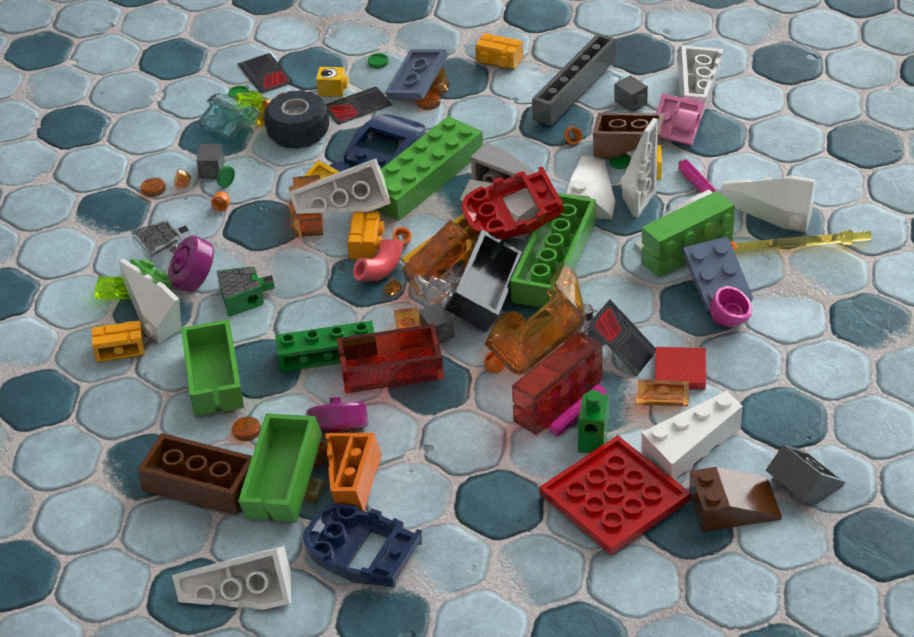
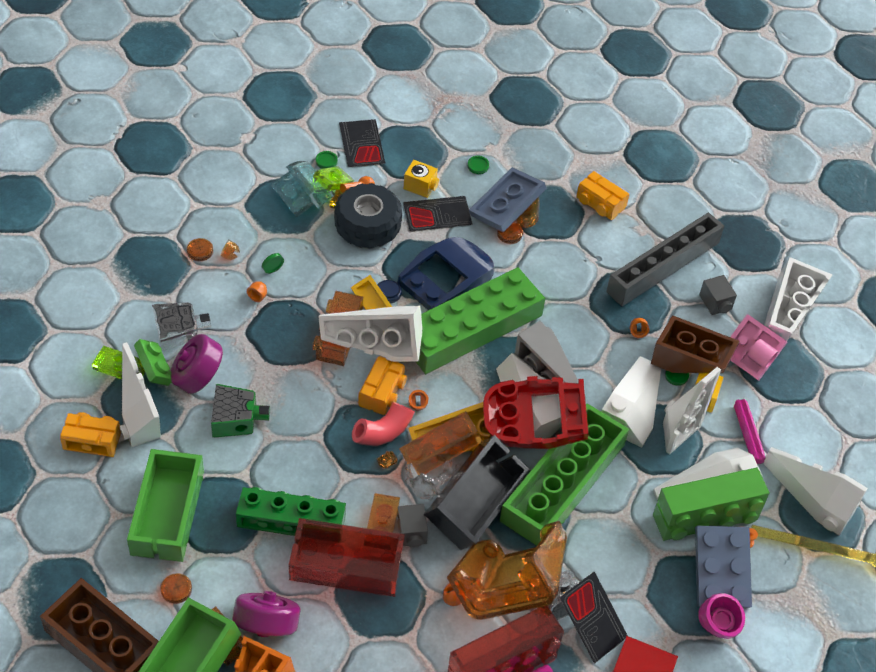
camera: 10 degrees right, 10 degrees up
dark grey brick [196,144,225,178] -> none

